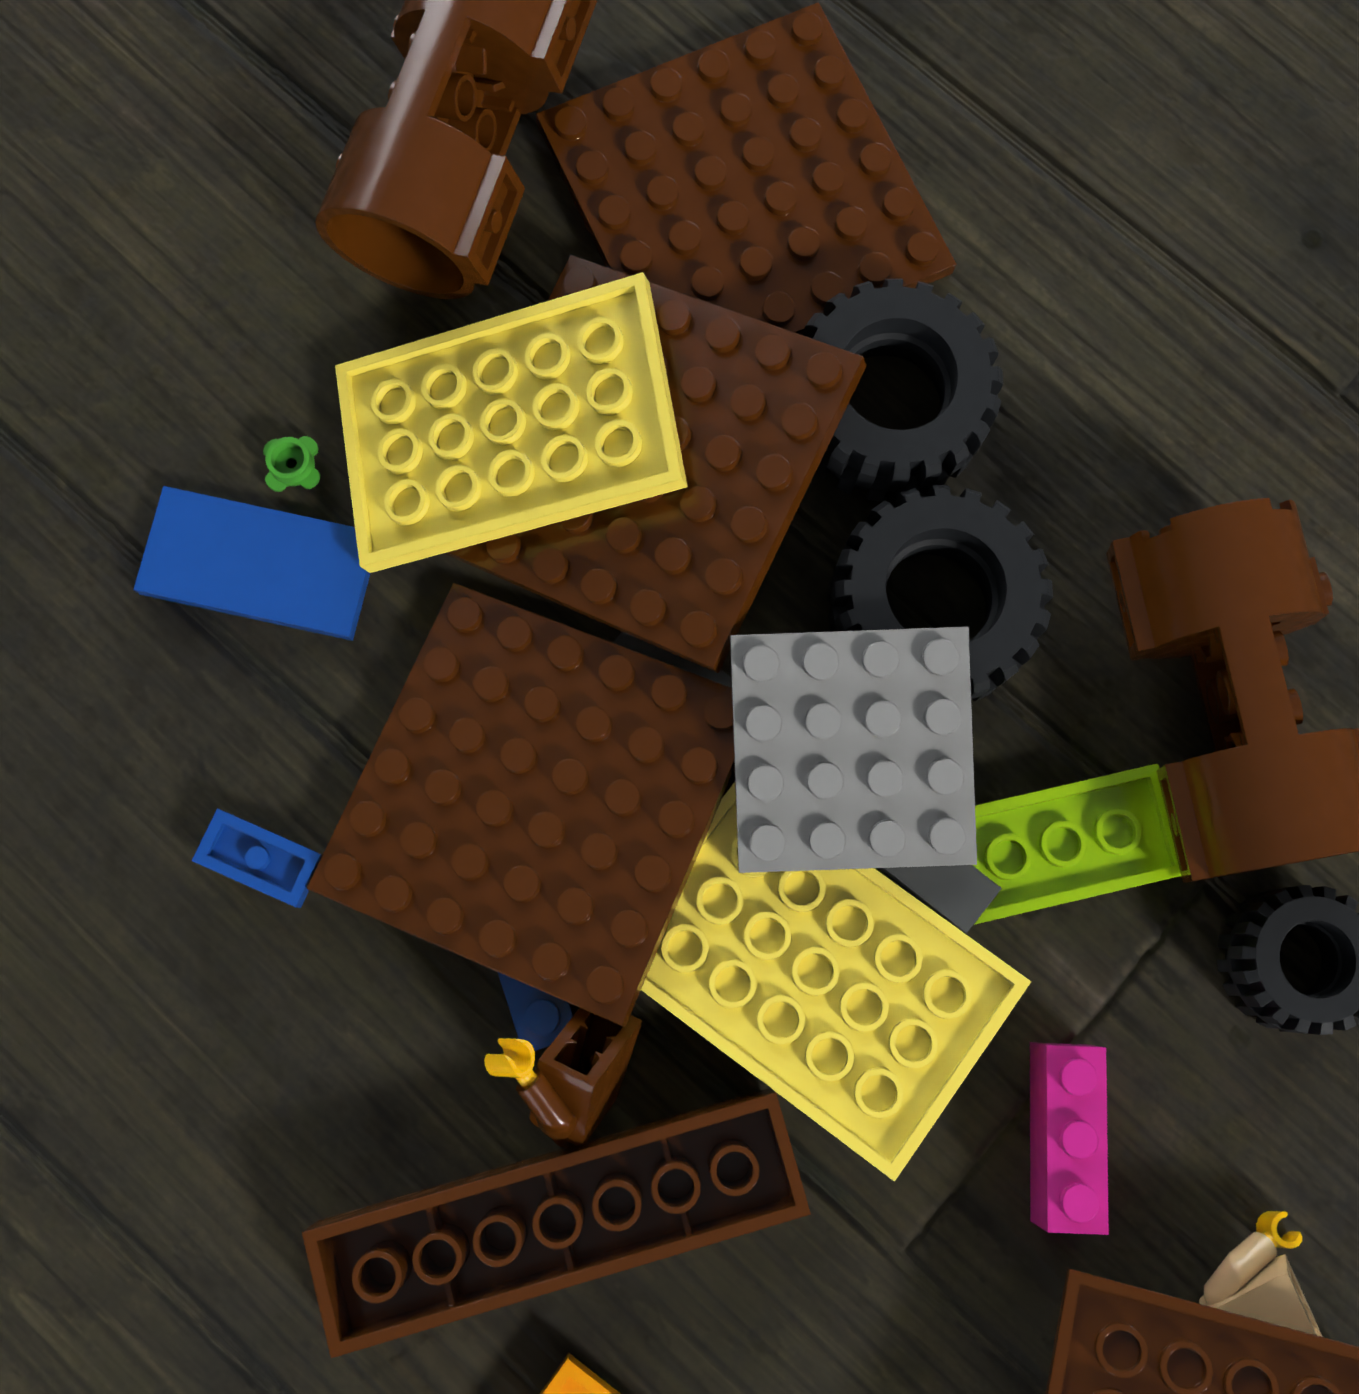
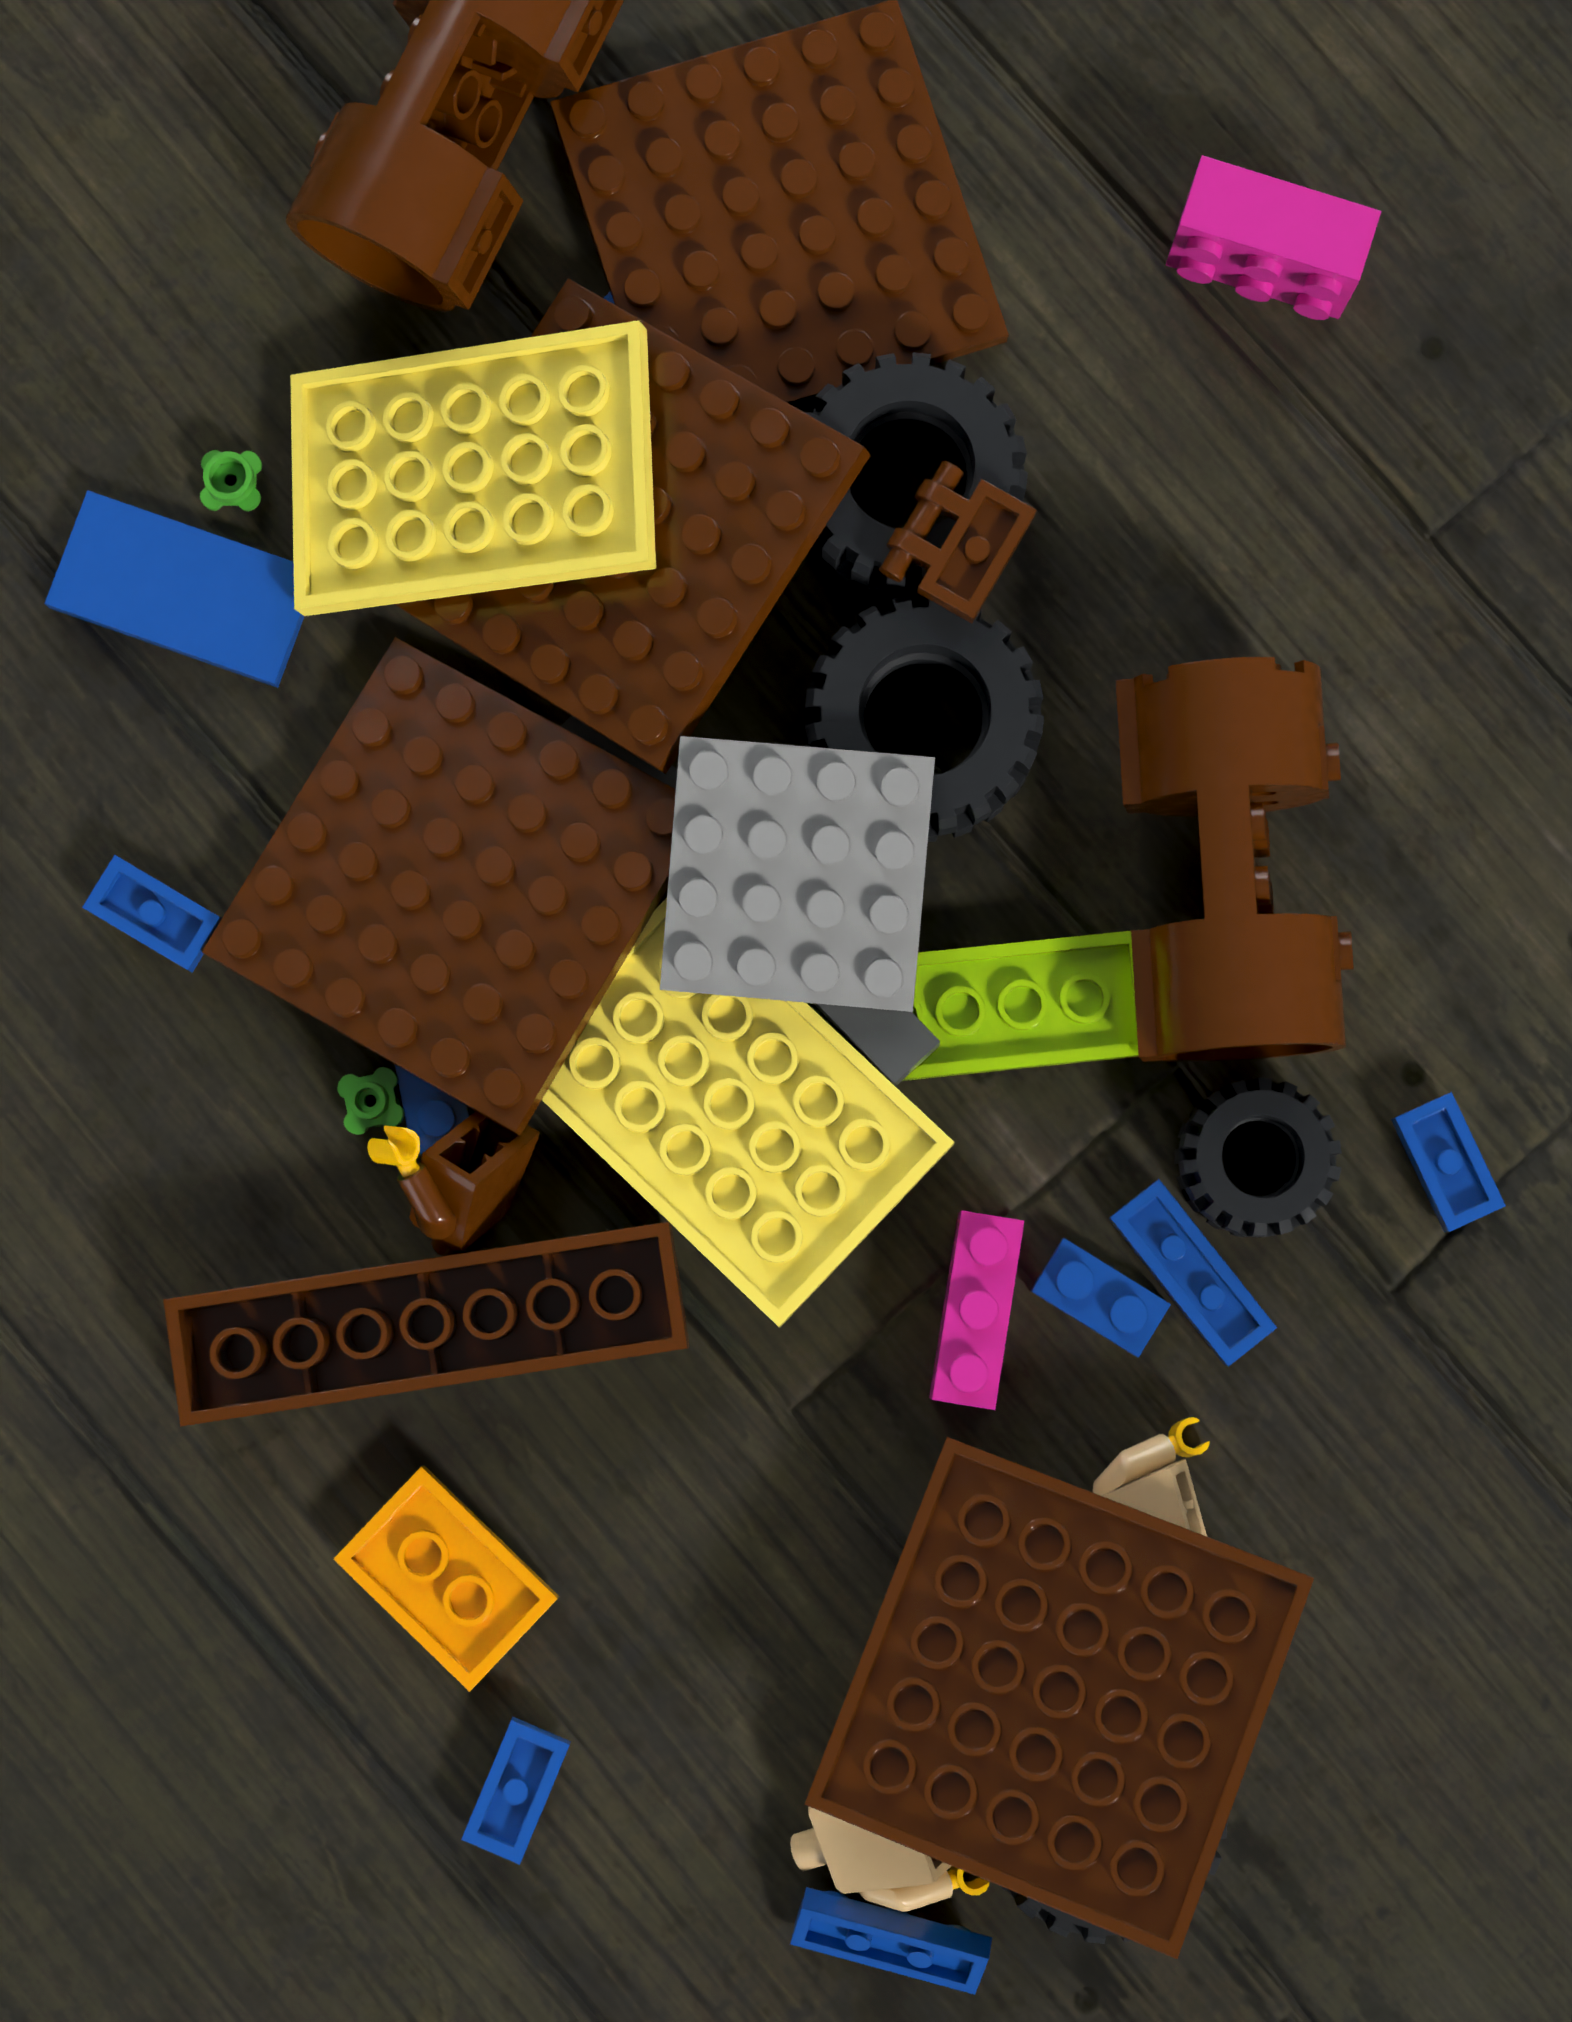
camera: 15 degrees right, 5 degrees up
none -> bright green plate [337,1067,405,1135]
none -> reddish brown plate [879,461,1037,624]
none -> blue plate [1030,1238,1171,1358]
none -> blue plate [1108,1179,1277,1367]
none -> dark pink brick [1166,155,1382,320]

